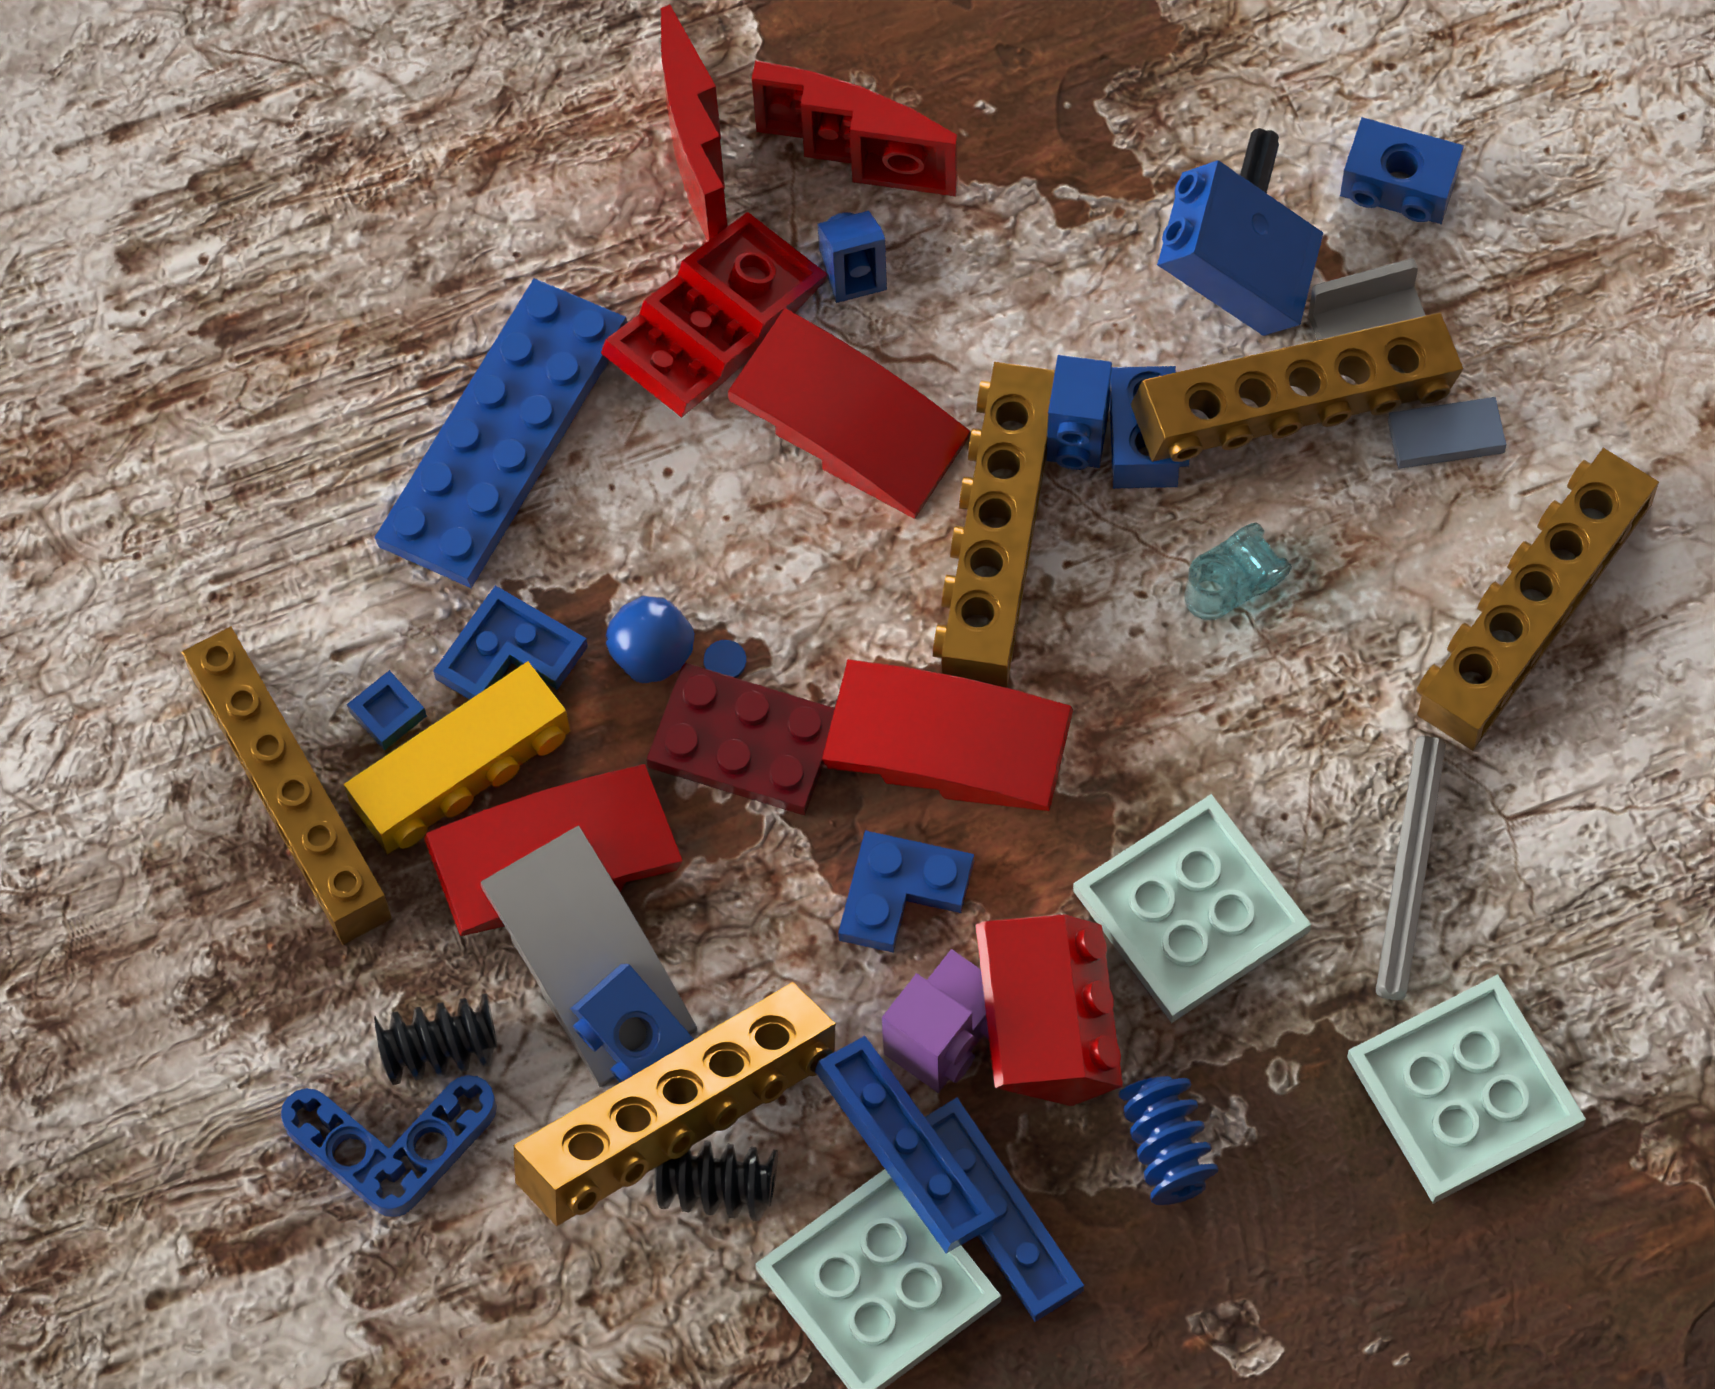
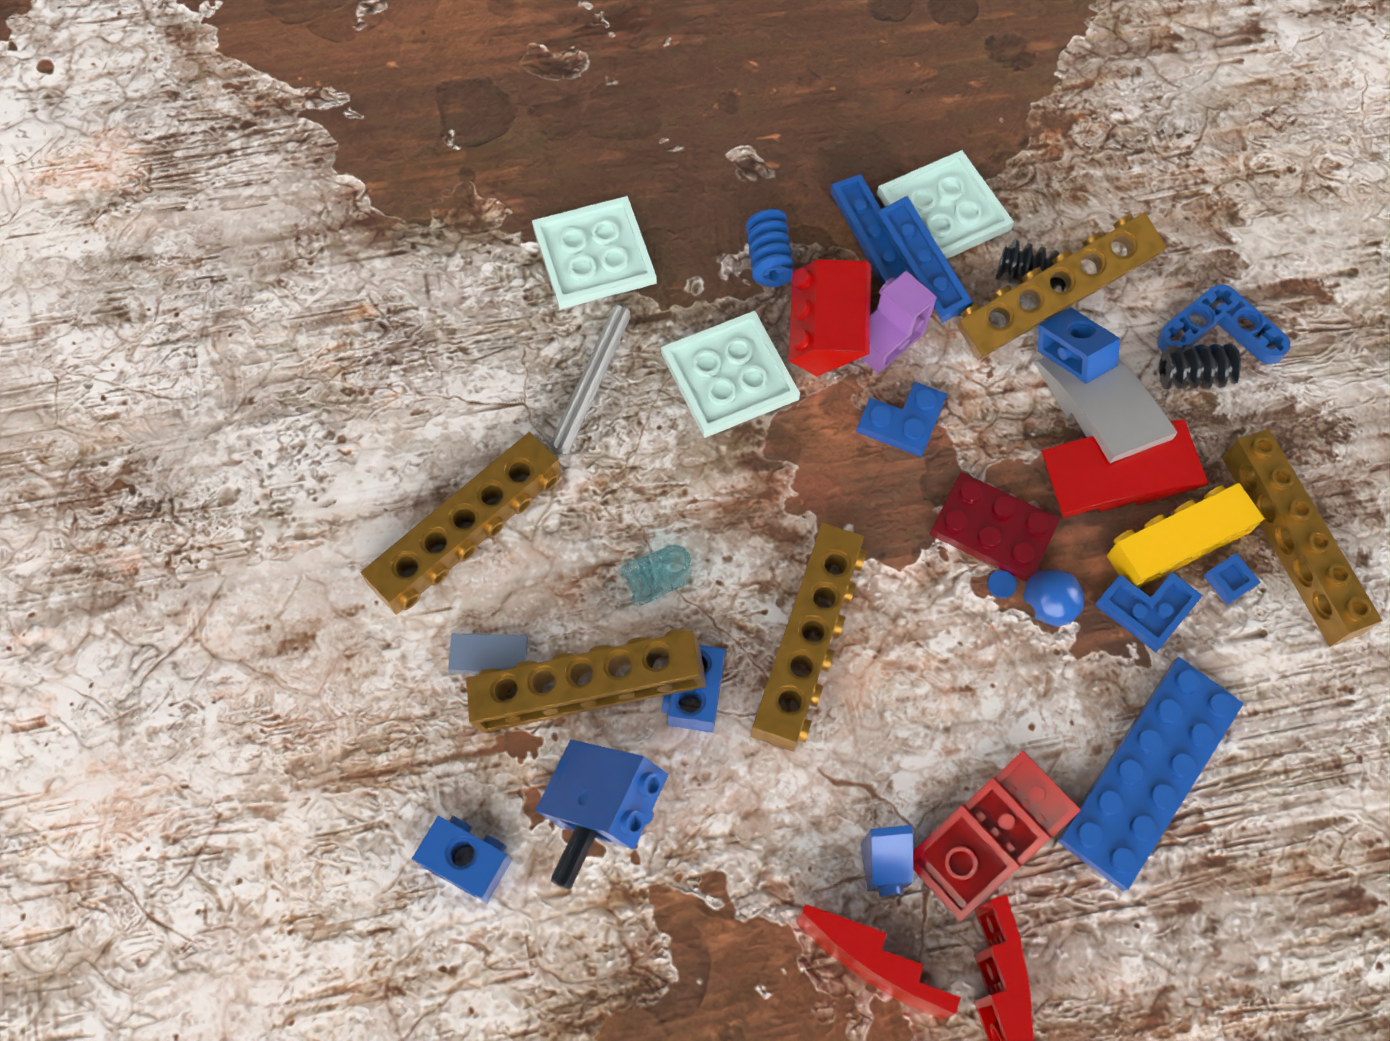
camera: 175 degrees left, 0 degrees up
red slope [728,308,971,519] -> none
red slope [822,659,1073,811] -> none
blue brick [1046,355,1112,470] -> none
light grey panel [1308,258,1426,340] -> none

